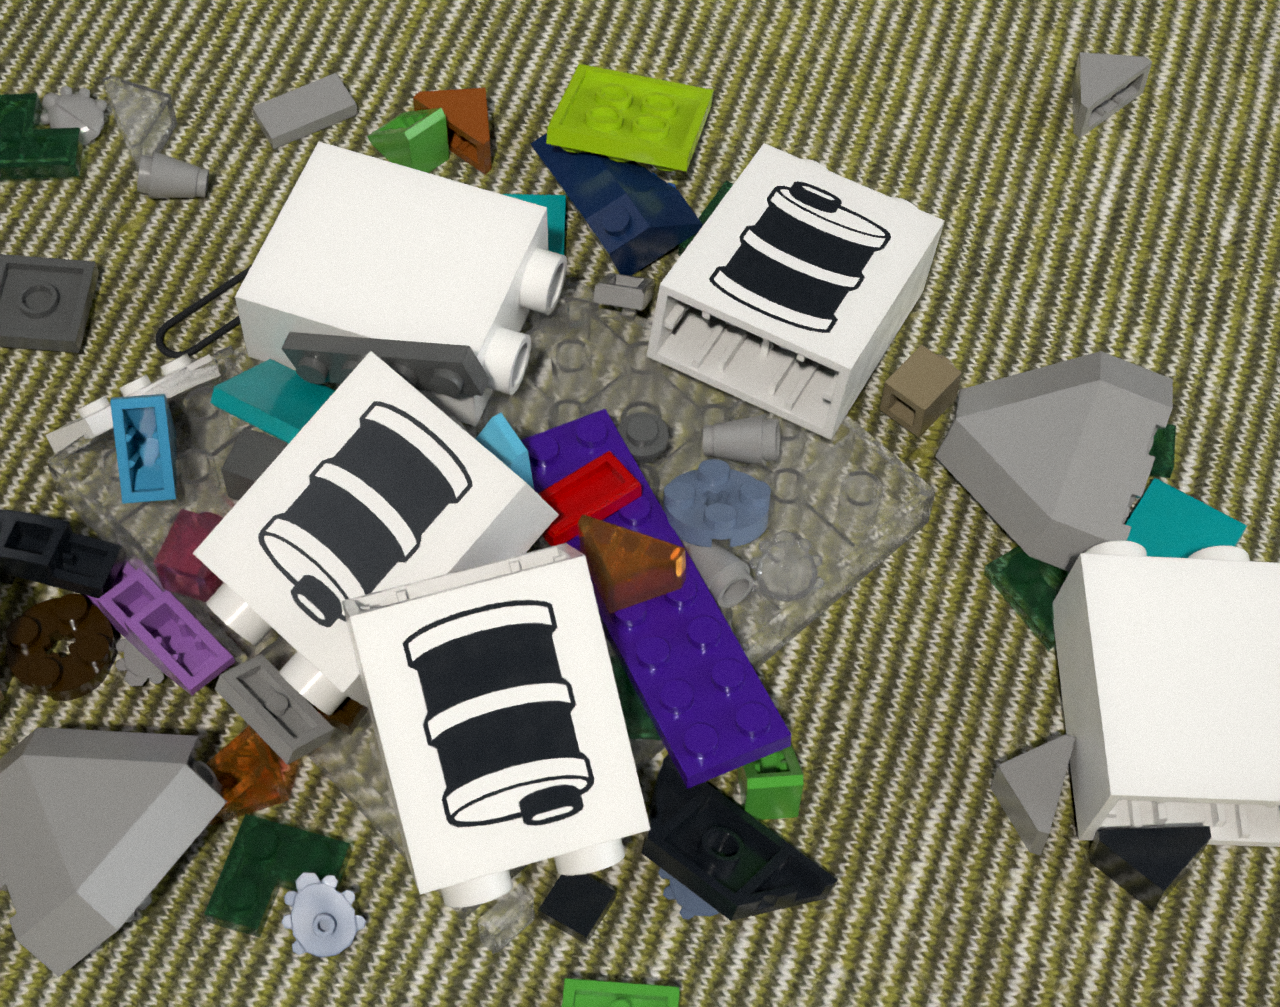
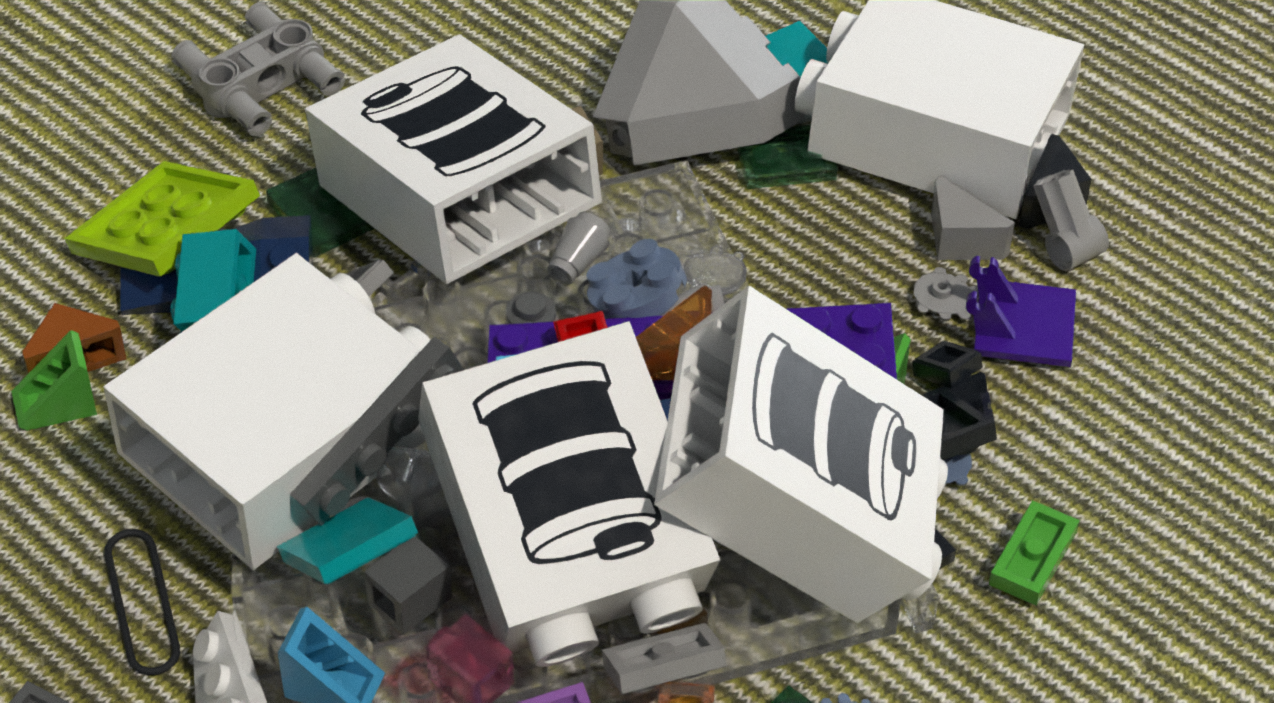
camera: 65 degrees left, 10 degrees down
none -> light grey piece [171,2,345,136]
none -> teal brick [171,229,256,332]
none -> black tile [912,340,983,388]
none -> light grey piece [914,267,979,321]
none -> dark purple plate [966,256,1076,367]
none -> light grey piece [1033,169,1109,271]

